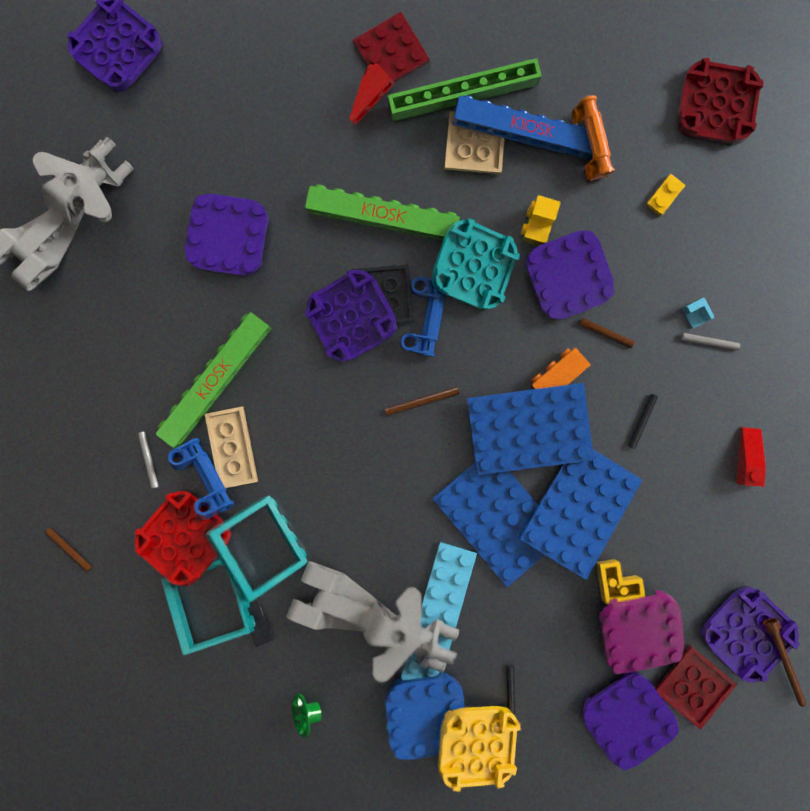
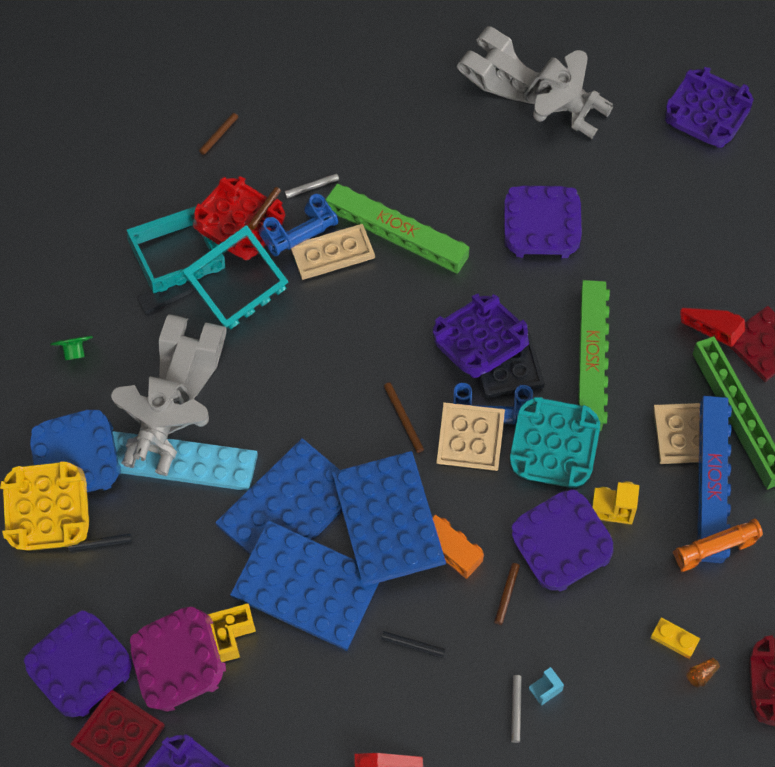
camera: 85 degrees right, 25 degrees down
none -> reddish brown bar [248,187,281,230]
none -> tan plate [437,403,505,471]
none -> clear orange cone [687,658,720,687]

